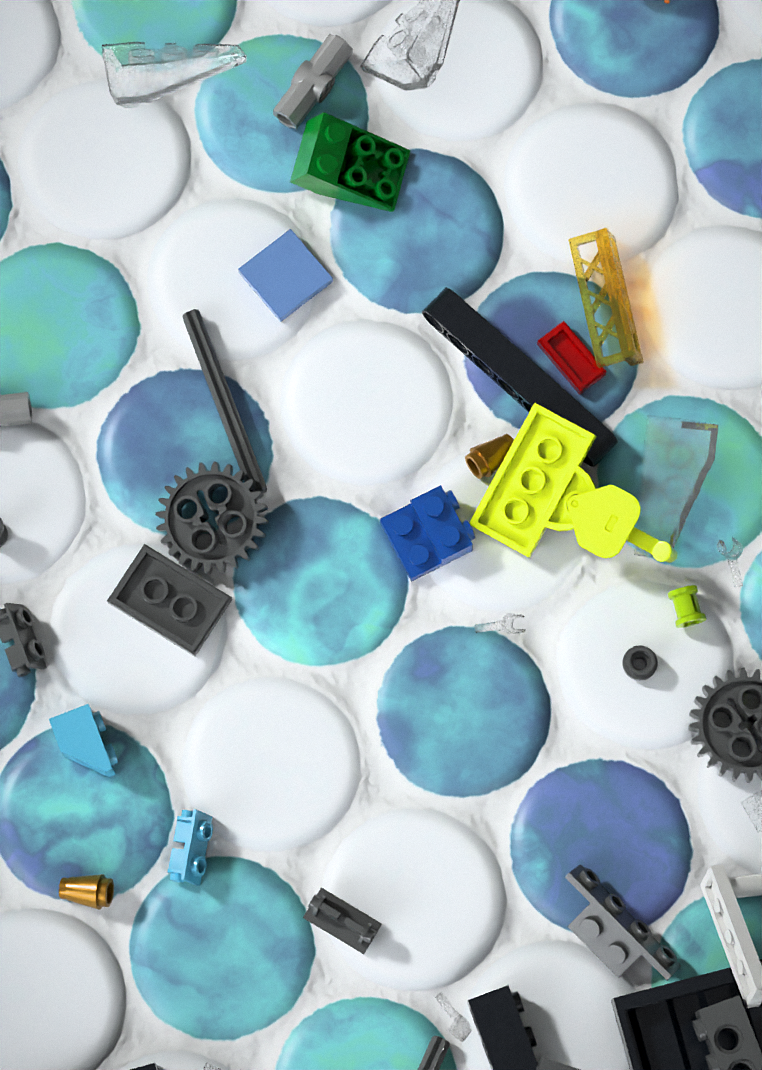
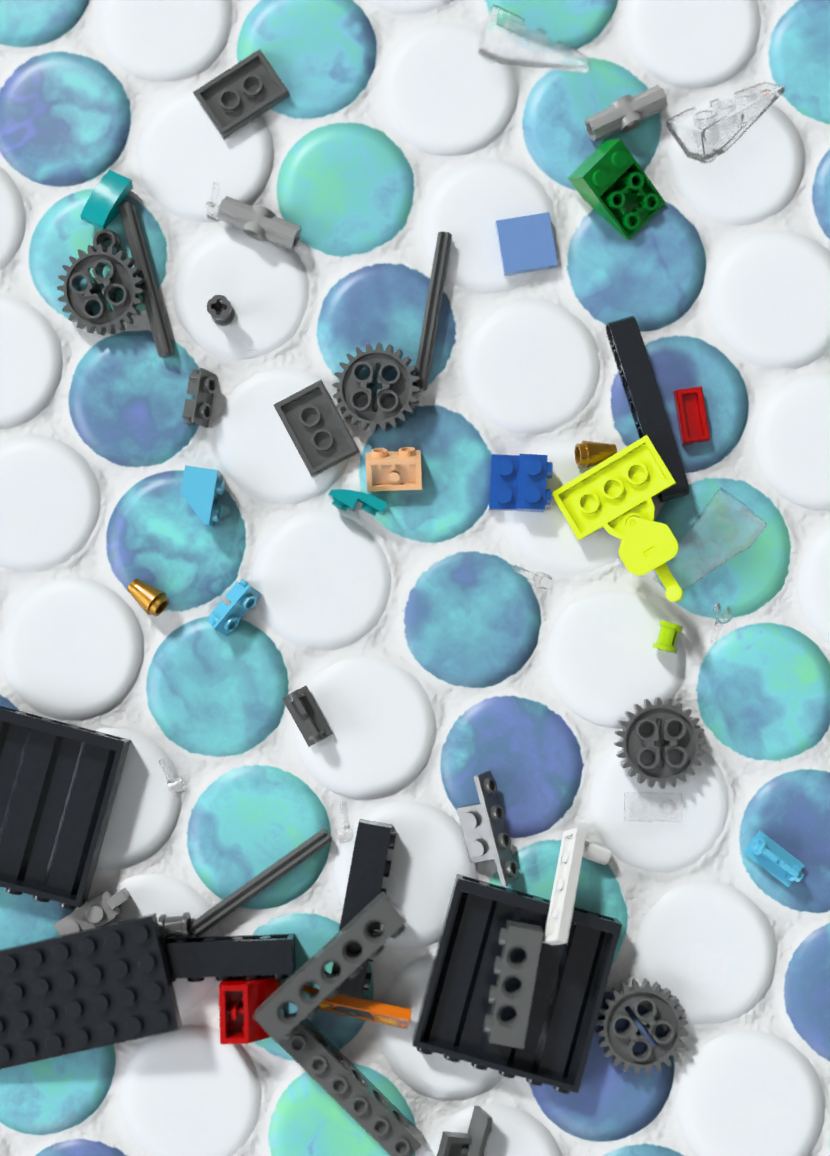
camera: 30 degrees right, 10 degrees up
clear yellow fence [568,228,644,368] -> none
dark grey plate [622,645,658,681] -> none
none -> teal slope [329,489,388,516]
none -> light nougat bracket [366,447,422,492]

